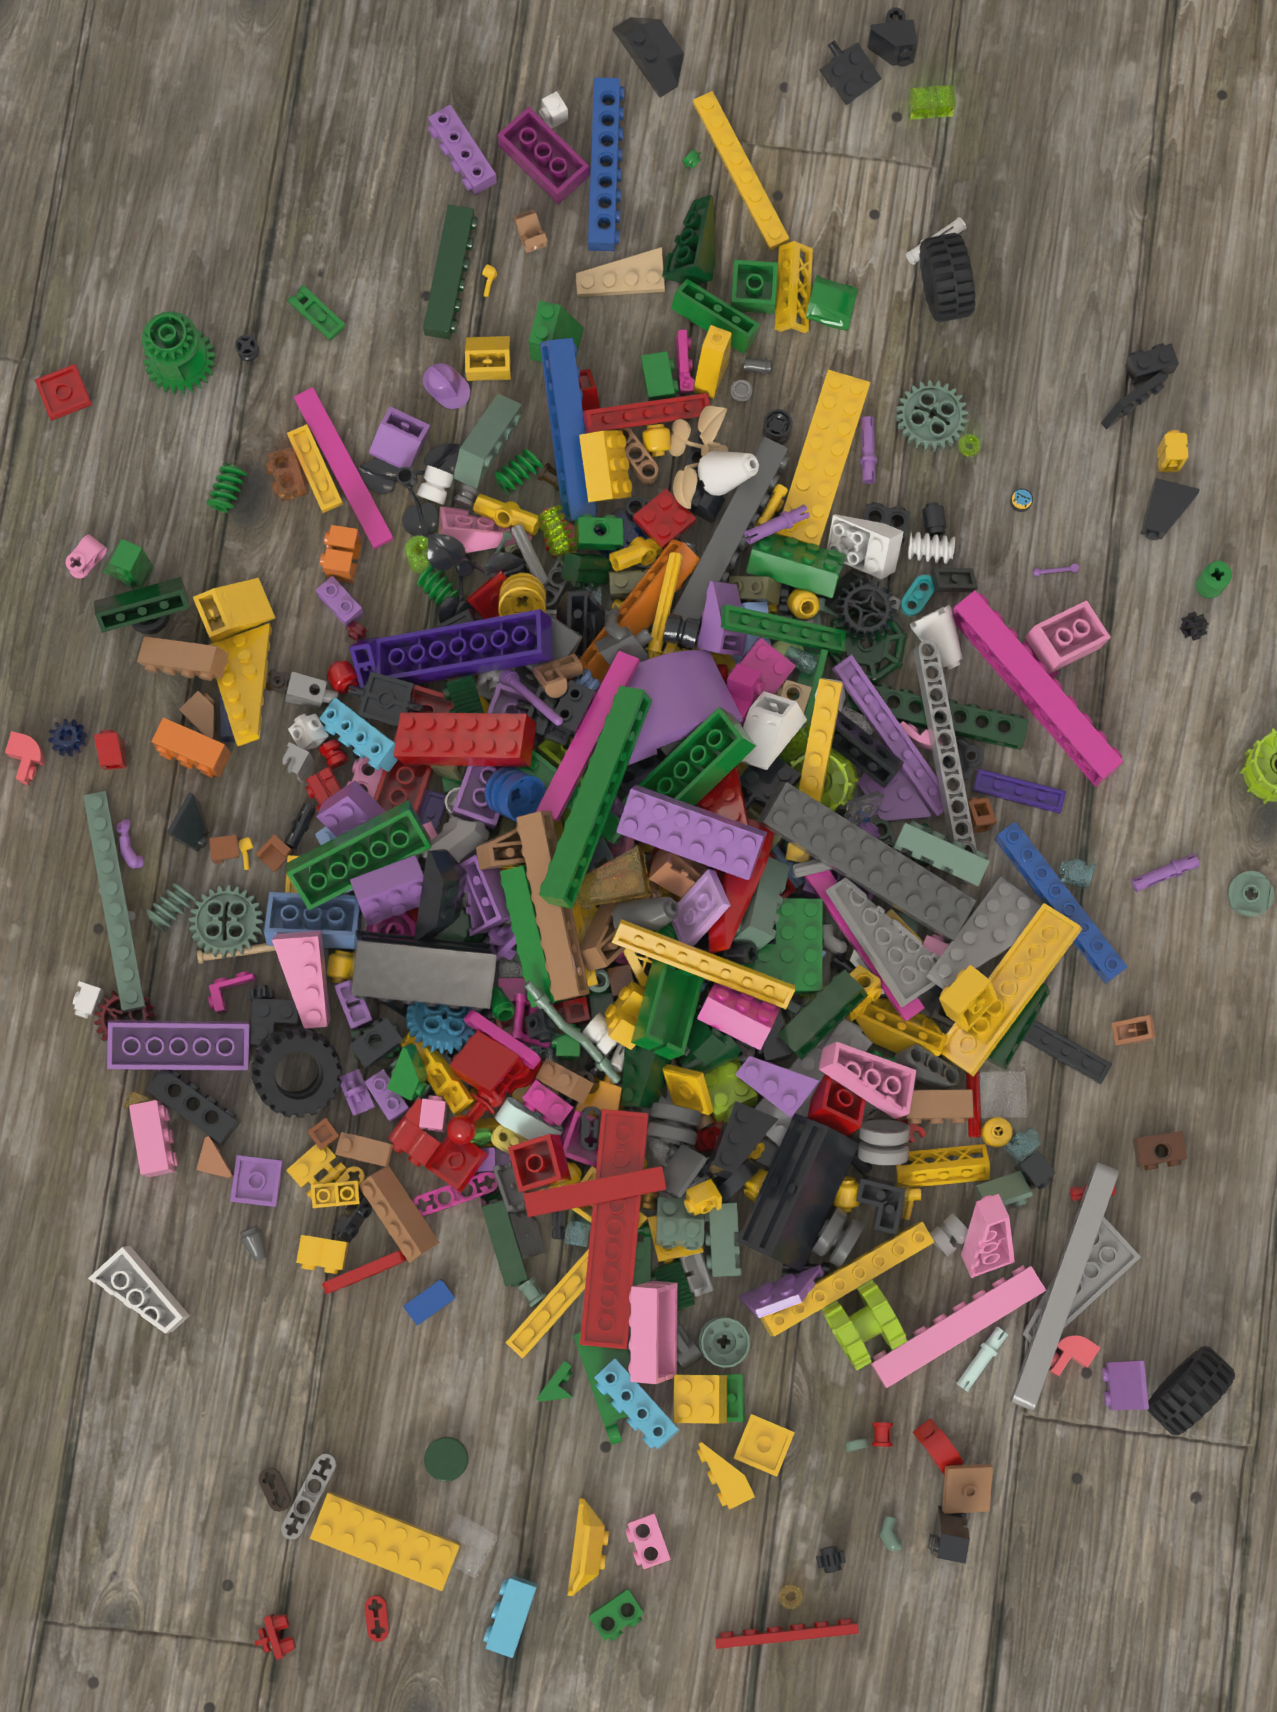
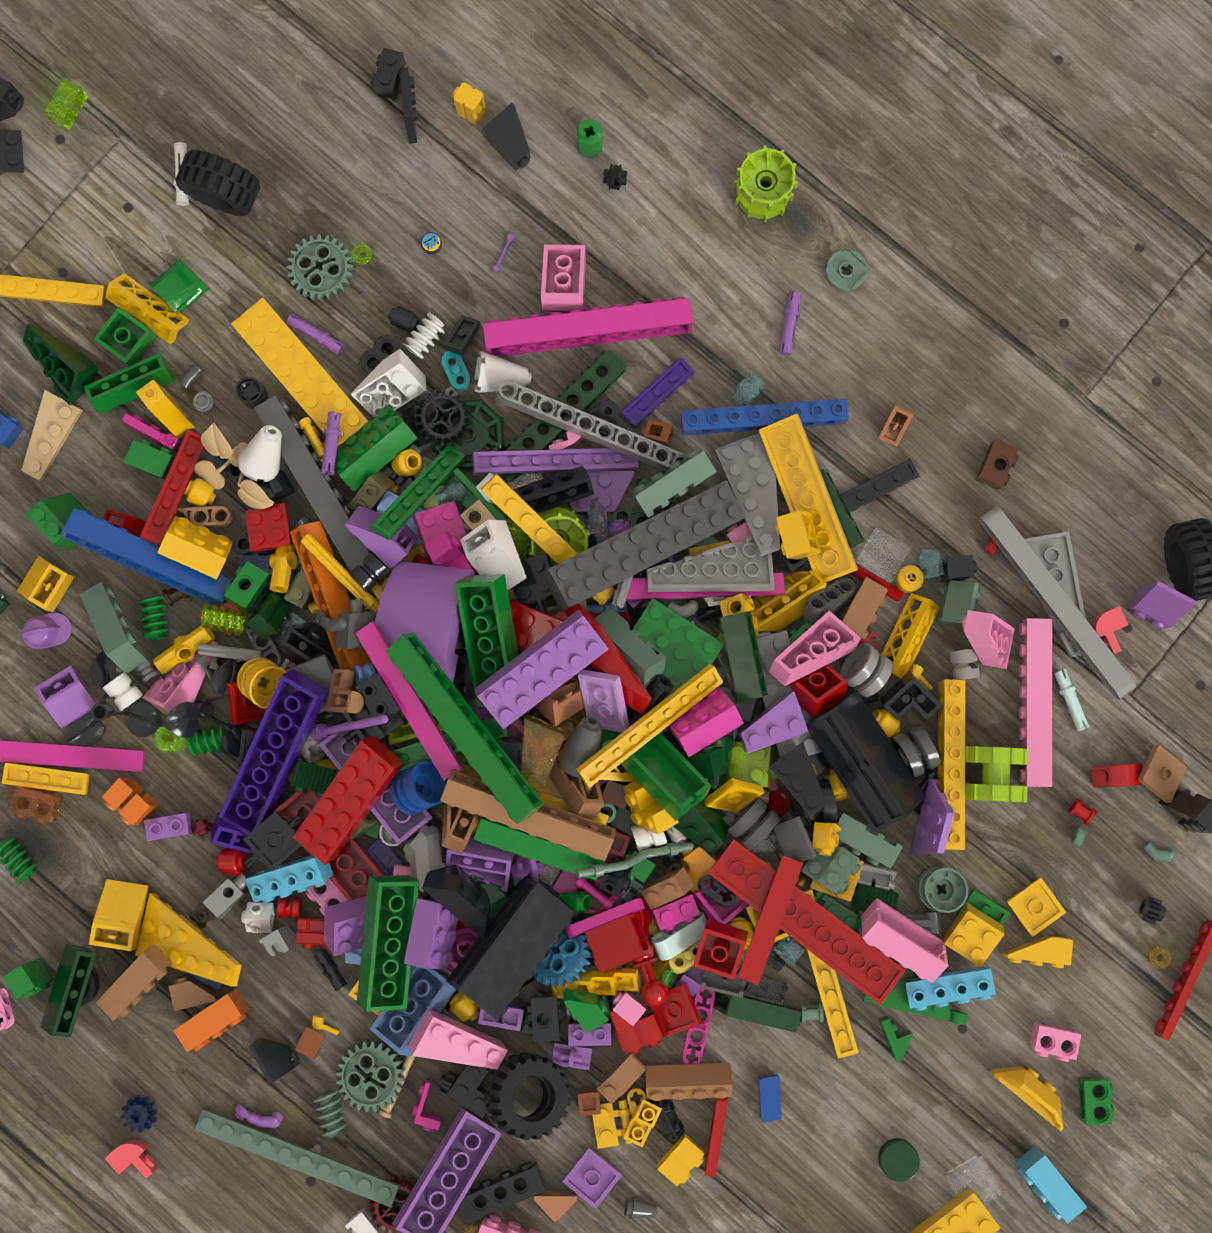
camera: 60 degrees left, 5 degrees up
red slope [94,730,127,770] -> none
dark orange panel [256,834,293,872] -> none

